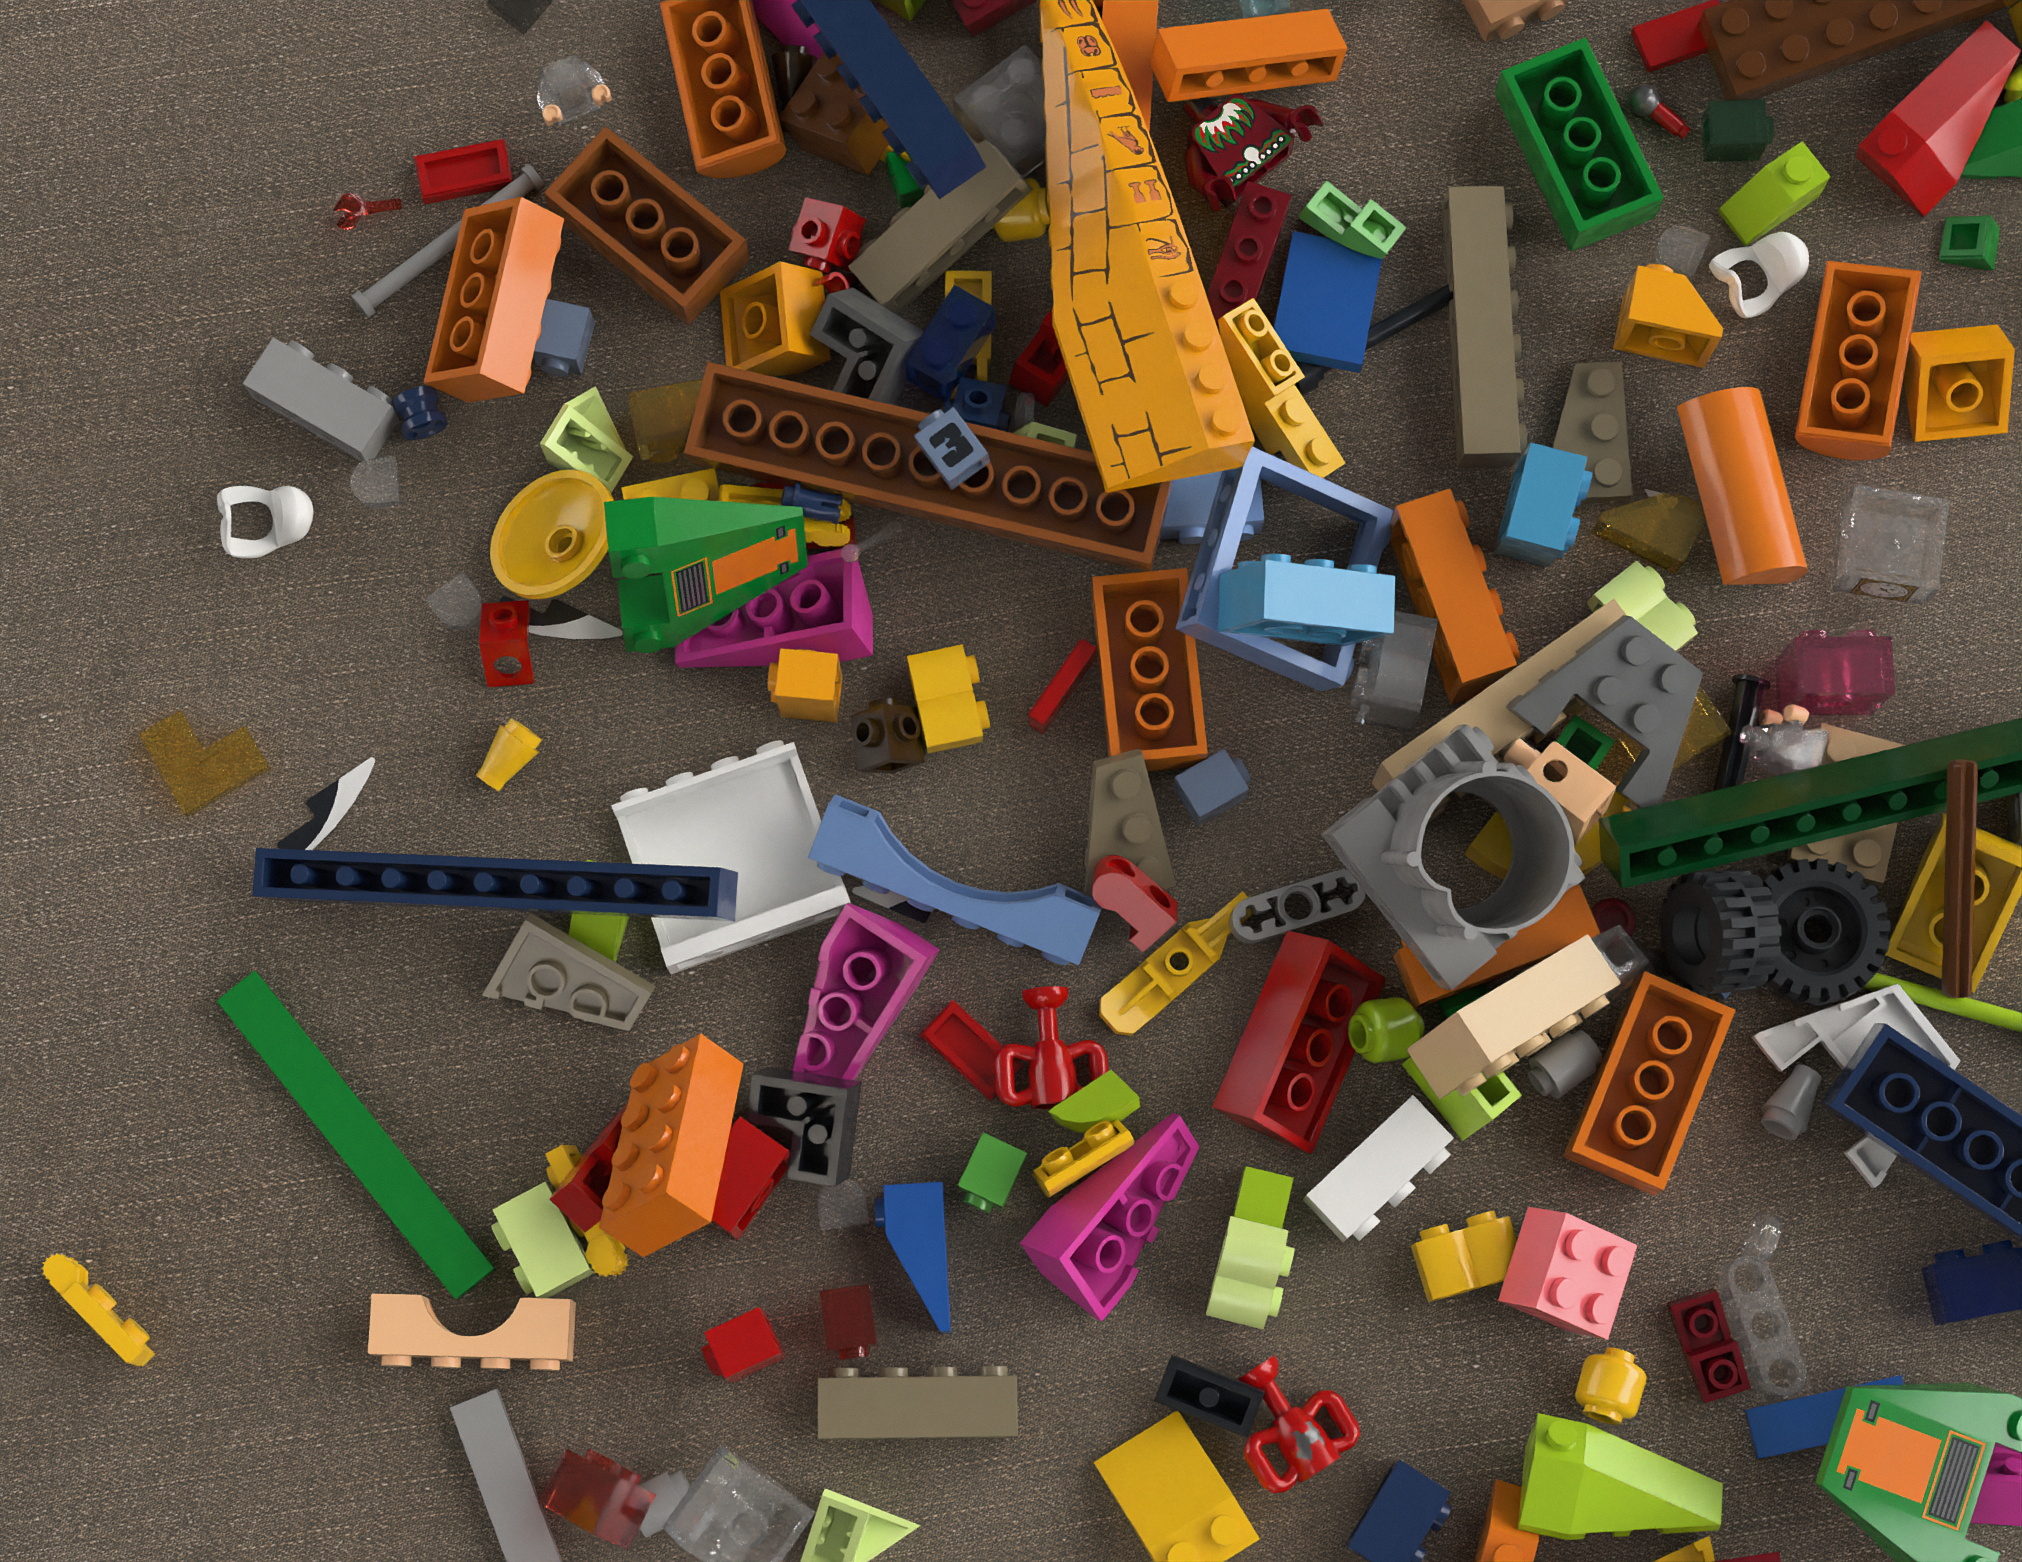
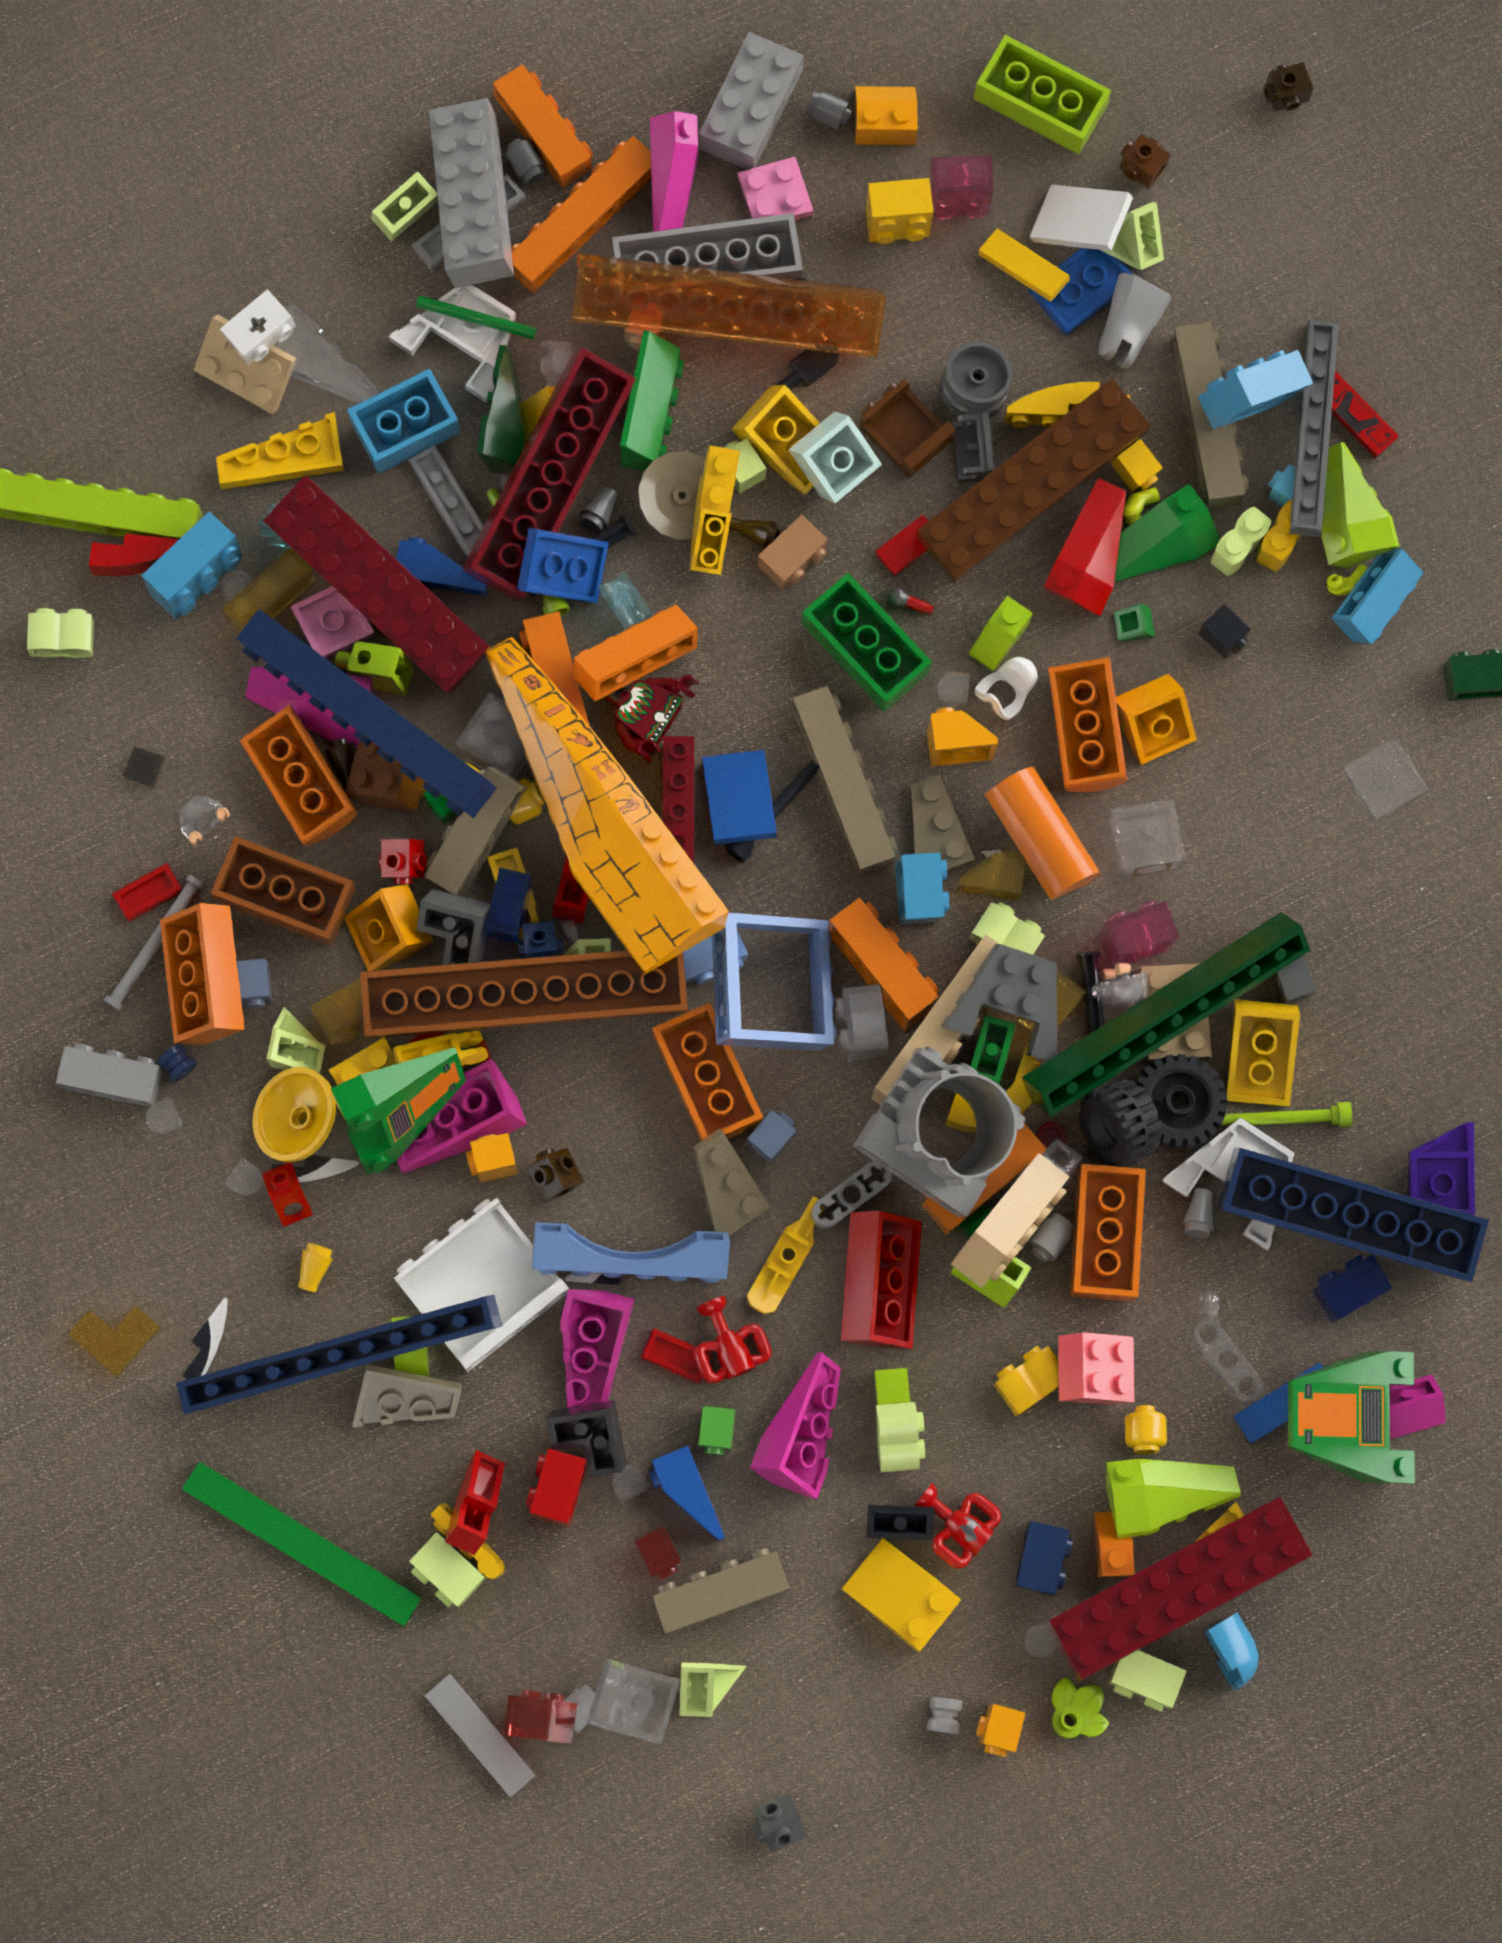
camera: 25 degrees left, 0 degrees up
yellow hinge [41,1253,155,1367] -> none
white piece [217,486,313,558] -> none
clear red hand [333,193,402,230] -> none
light nougat arch [368,1294,576,1371] -> none
orange brick [599,1033,744,1258] -> none
red brick [701,1307,786,1383] -> none
dark blue pin [781,482,842,525] -> none
red hand [814,272,858,304] -> none
clear hinge [841,519,903,562] -> none
yellow brick [907,644,990,754] -> none
sand blue brick [914,407,990,490] -> none
red tile [1028,639,1097,735] -> none
yellow slope [1032,1119,1134,1197] -> none
lime brick [1048,1070,1140,1133] -> none
red leg [1092,855,1178,952] -> none
yellow slope [1218,298,1345,478] -> none
brick [1218,554,1395,646] -> none
bright green slope [1298,180,1407,259] -> none
white brick [1303,1095,1454,1242] -> none
lime head [1348,997,1424,1064] -> none
light nougat torso [1503,737,1616,846] -> none
dark red slope [1666,1288,1751,1404] -> none
clear green brick [1701,99,1774,162] -> none
reddish brown axle [1942,759,1978,998] -> none

